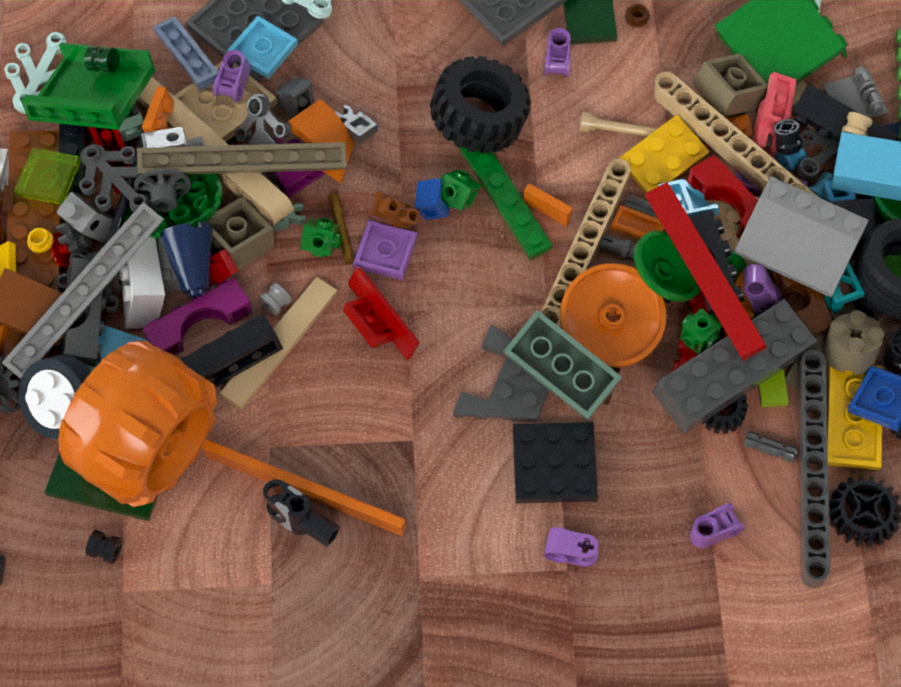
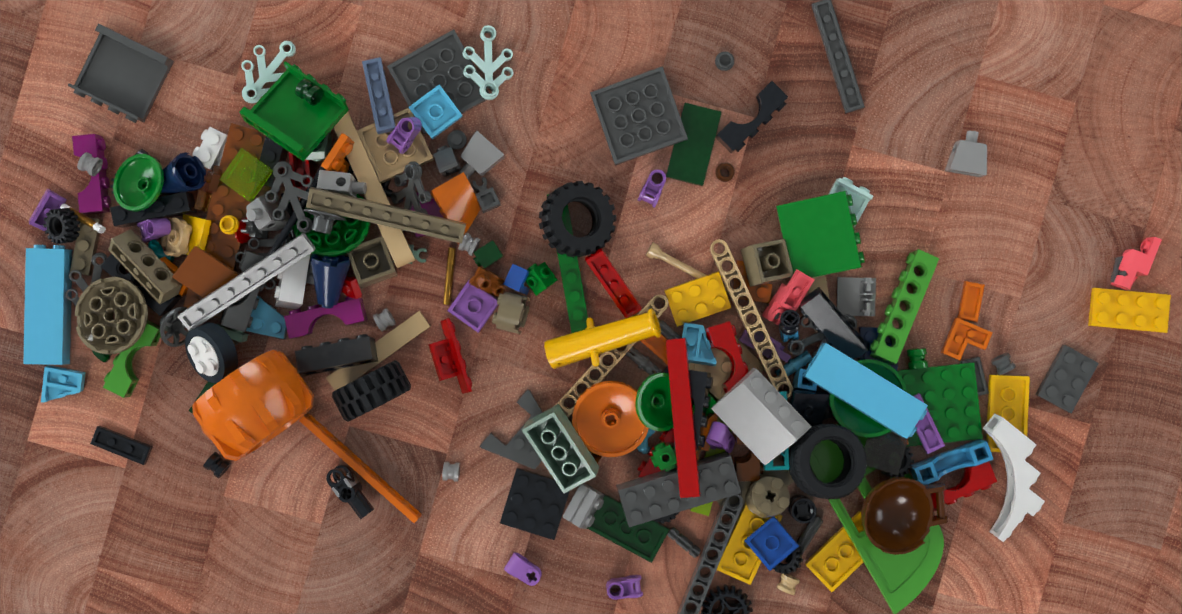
camera: 20 degrees right, 25 degrees up
green brick [300,218,342,257] -> none
orange tile [523,184,572,227] -> none
tan wheel [841,112,873,136] -> none
none -> black tyre [332,360,411,422]
none -> light grey wheel [442,461,460,482]
none -> dark grey plate [447,130,467,150]
none -> light grey wheel [458,233,481,256]
none -> light grey torso [459,130,506,179]
none -> dark green brick [473,240,504,269]
none -> dark tan brick [492,292,530,335]
none -> yellow piece [544,308,661,369]
none -> light grey brick [563,483,605,529]
none -> red plate [585,248,642,318]
none -> dark green tile [587,492,670,563]
none -> medium azure arm [637,429,656,454]

